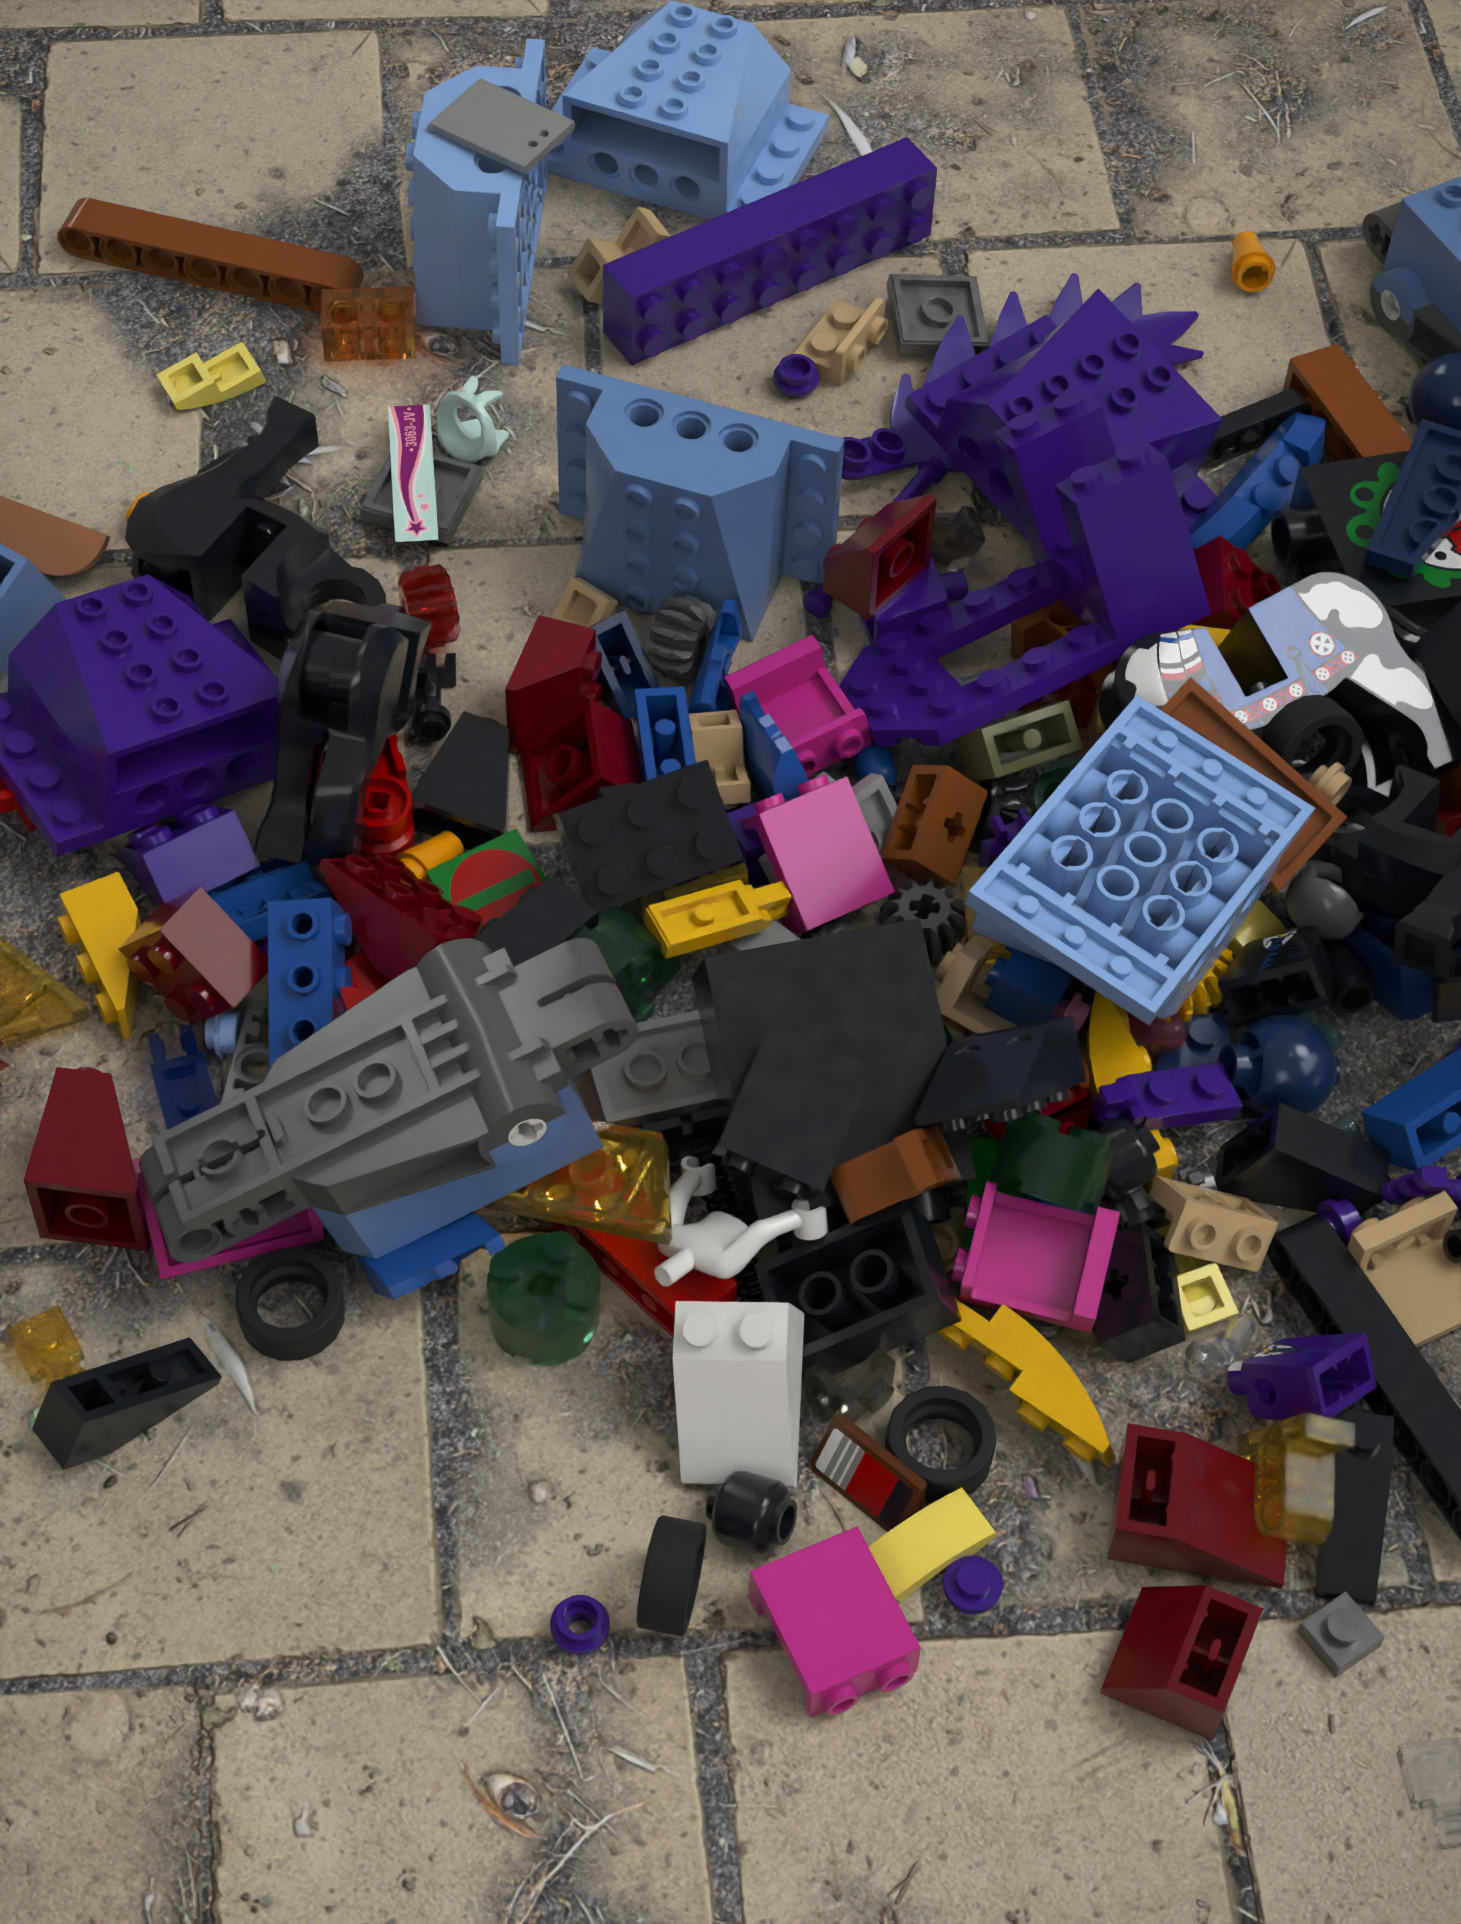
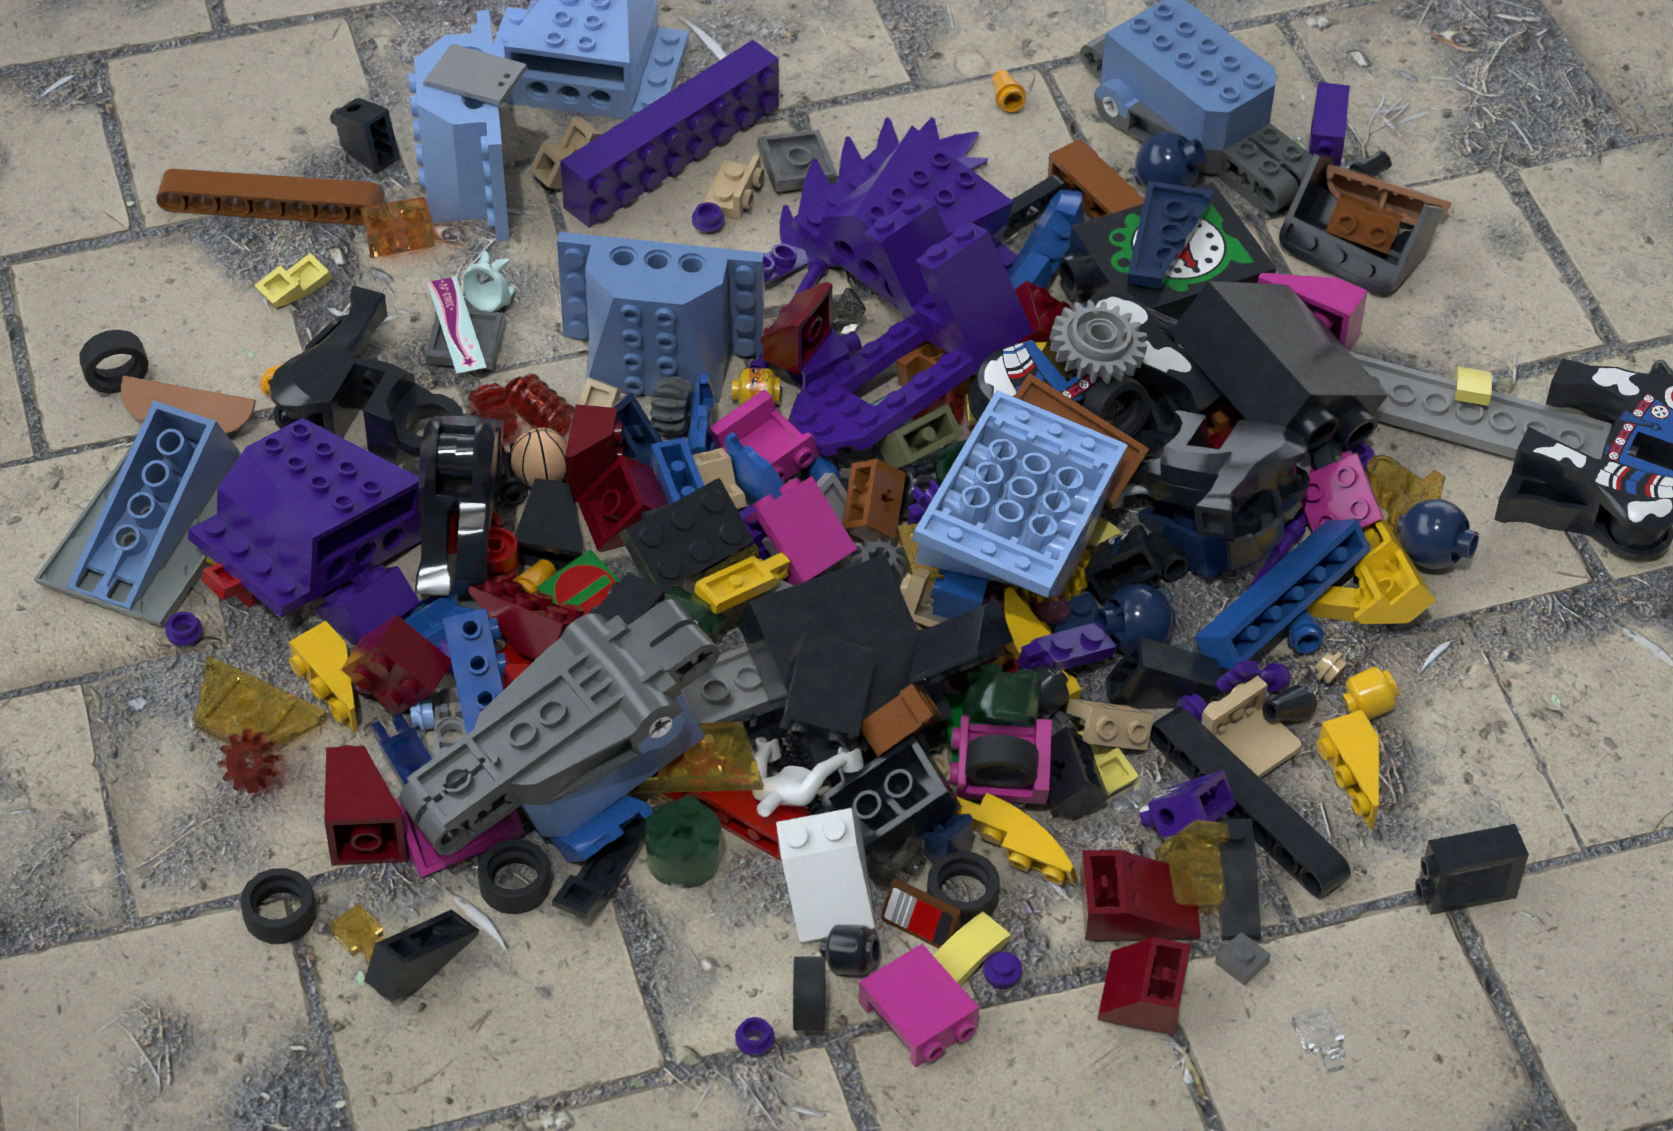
camera: 10 degrees left, 5 degrees down
dark grey hair [1285,866,1364,940] -> none
tan plate [1308,762,1352,806] -> none
none -> black torso [330,98,400,174]
none -> clear red piece [502,373,575,437]
none -> light nougat piece [511,428,568,488]
none -> black slope [552,808,658,920]
none -> yellow head [732,368,780,406]
none -> dark blue slope [908,814,974,864]
none -> black tyre [965,735,1039,789]
none -> light grey gear [1049,300,1148,384]

